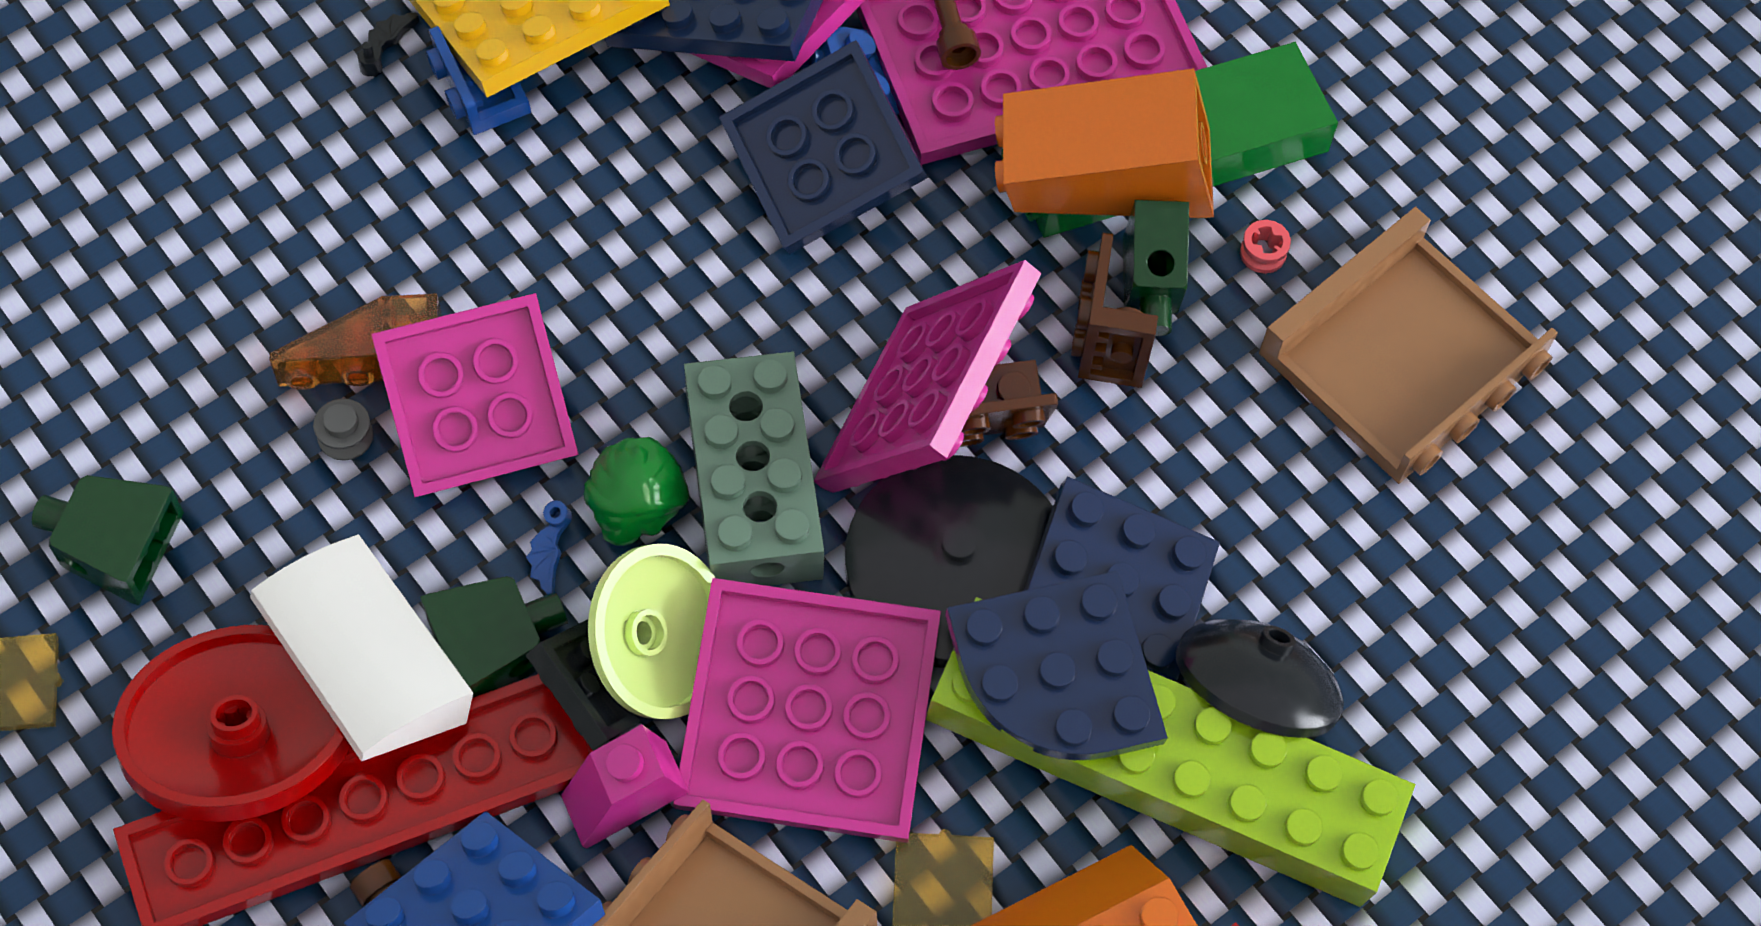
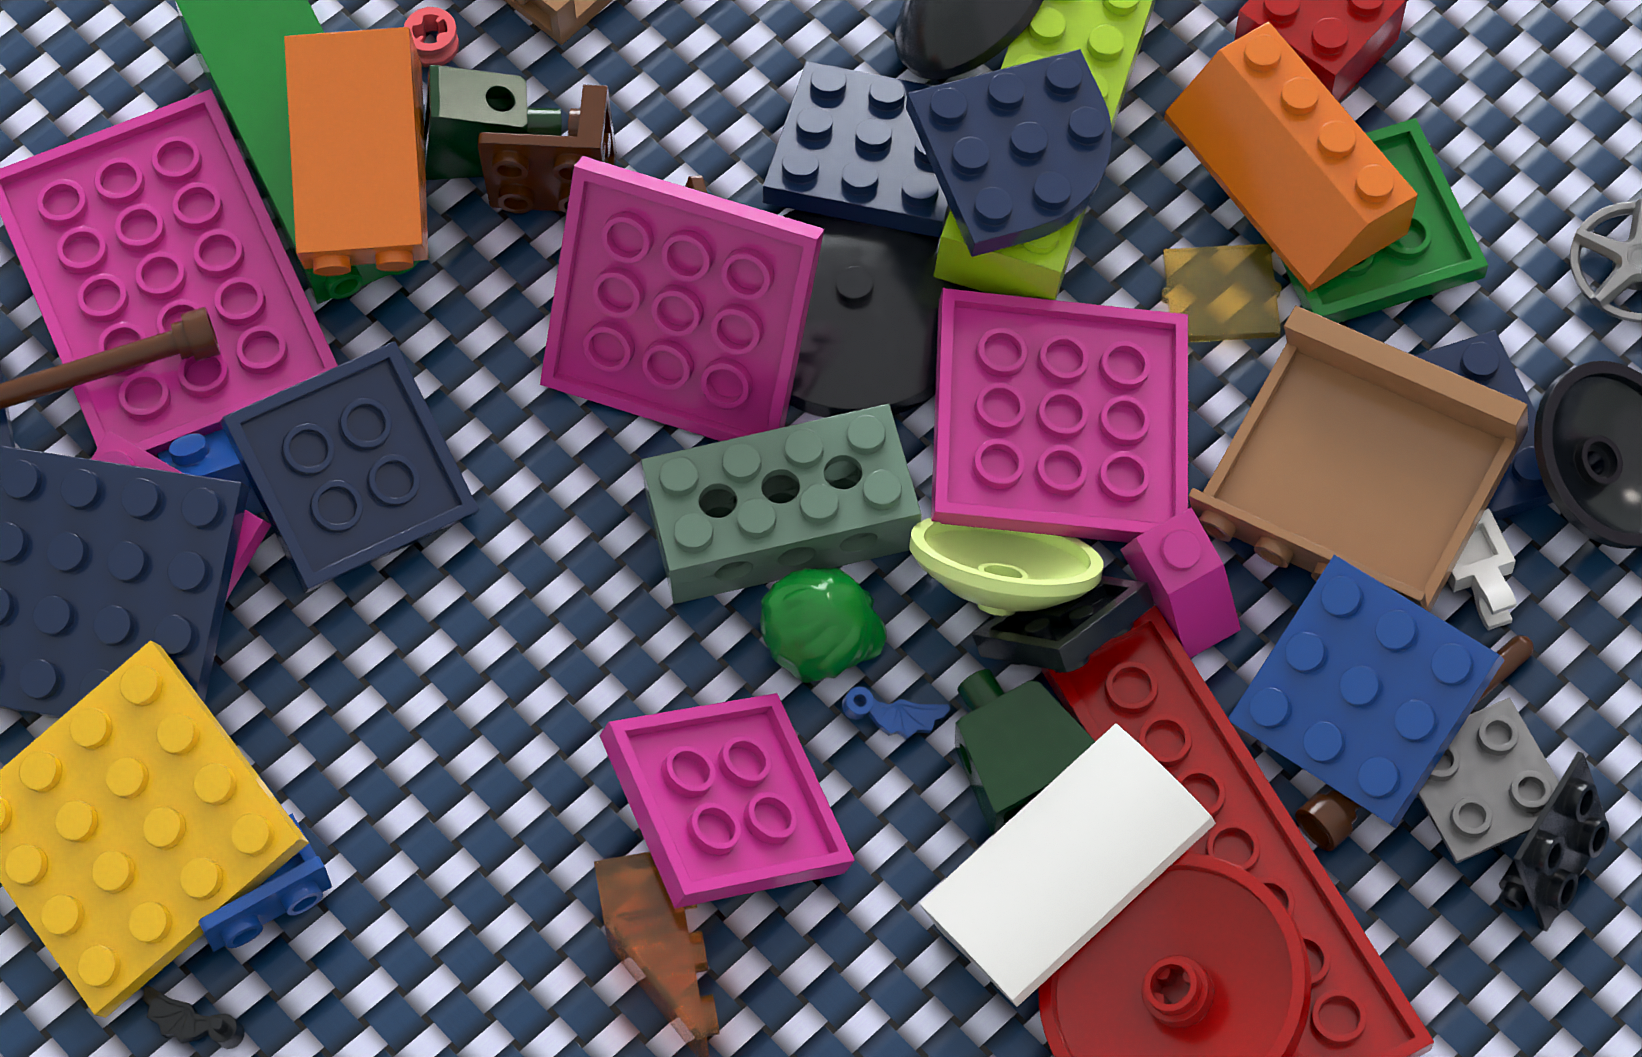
camera: 90 degrees left, 0 degrees up
dark grey wheel [313,398,373,460] -> none

